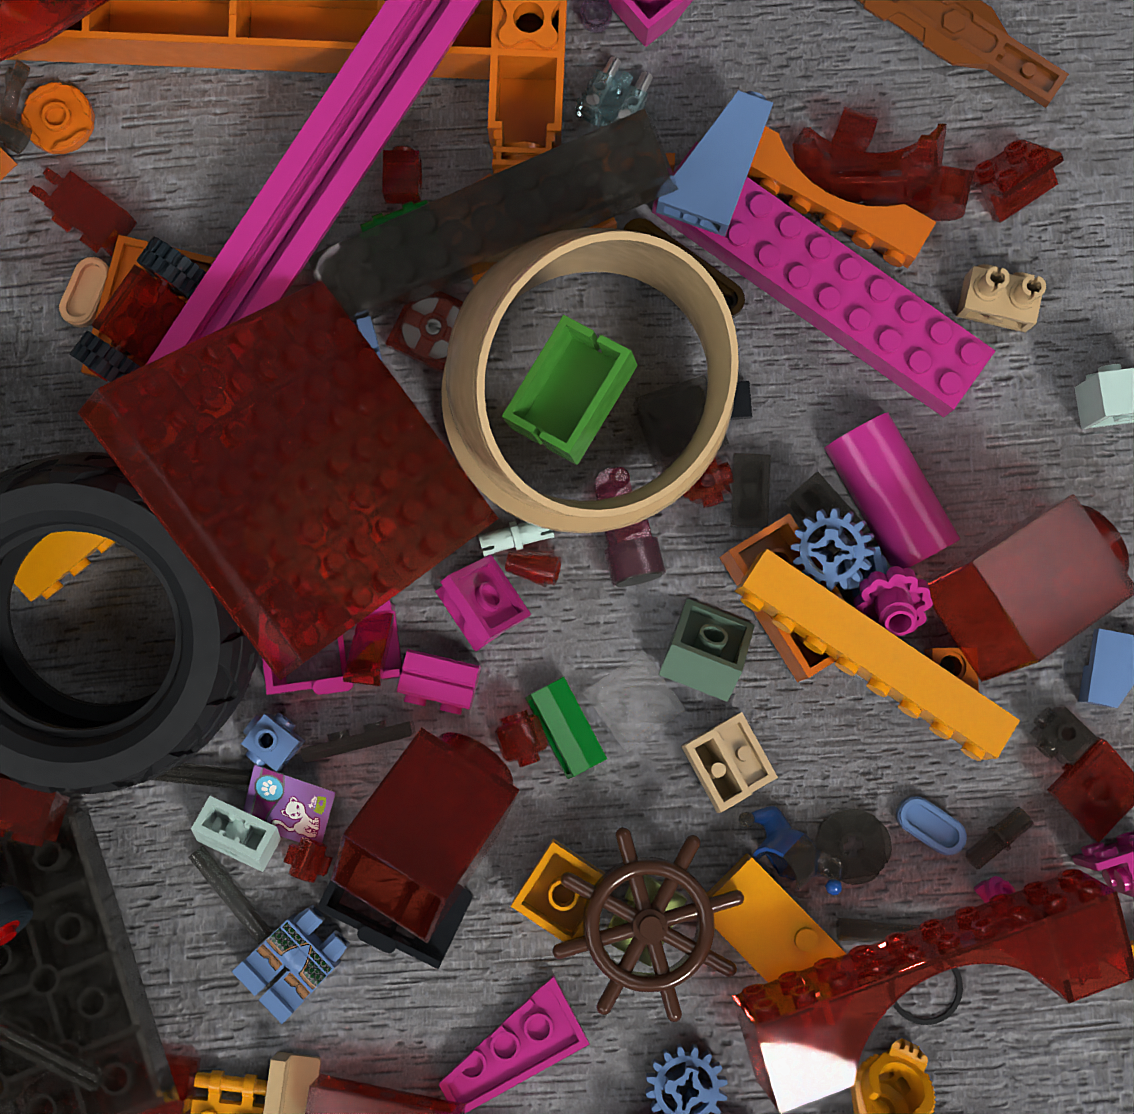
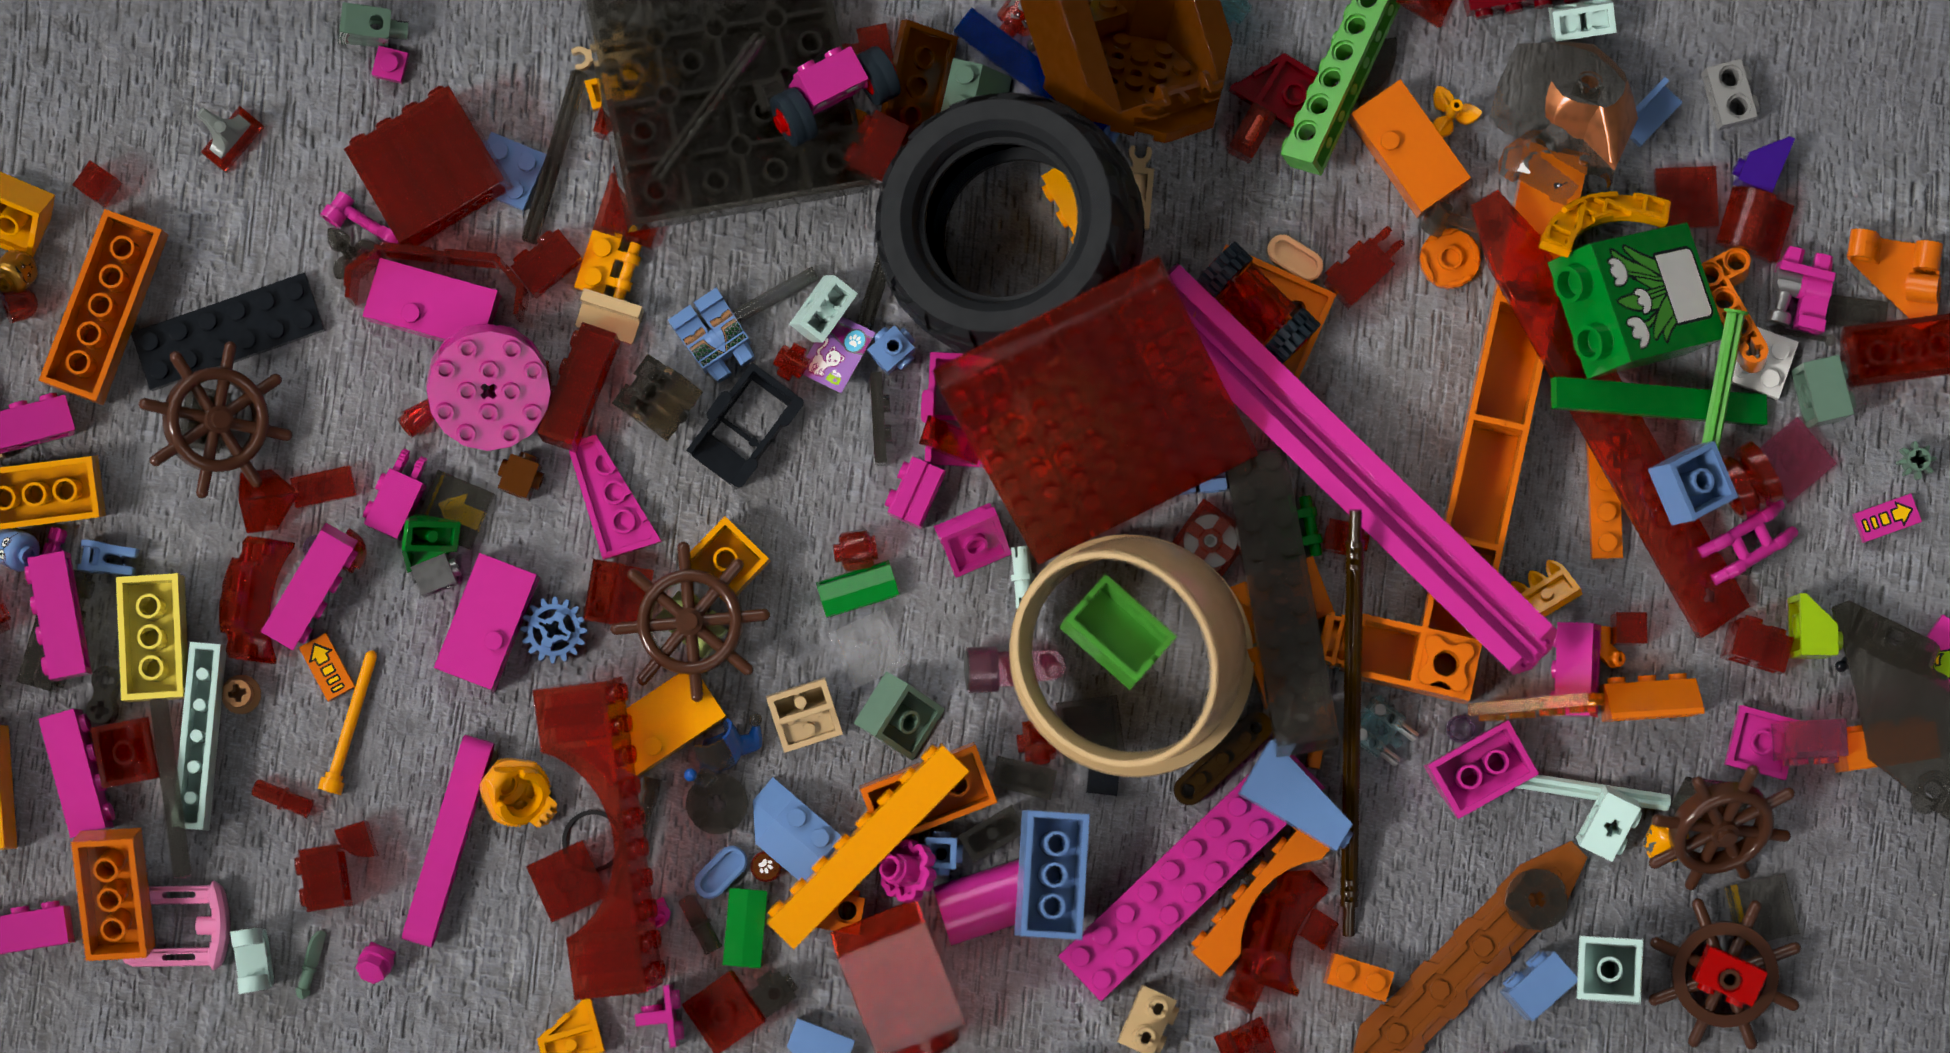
camera: 95 degrees right, 0 degrees up
clear red container [331,727,520,943] -> none
clear red cone [505,550,561,587] -> none
medium blue gear [791,507,876,591] -> none
none -> clear red brick [526,840,611,923]
none -> clear red brick [583,559,654,626]
none -> clear smoke brick [612,354,703,442]
none -> green piece [722,888,768,968]
none -> tile [751,851,782,882]
none -> medium blue wedge [753,777,841,881]
none -> medium blue brick [1014,810,1090,940]
none -> orange brick [1323,953,1395,1002]
none -> dark brown axle [1340,509,1365,937]

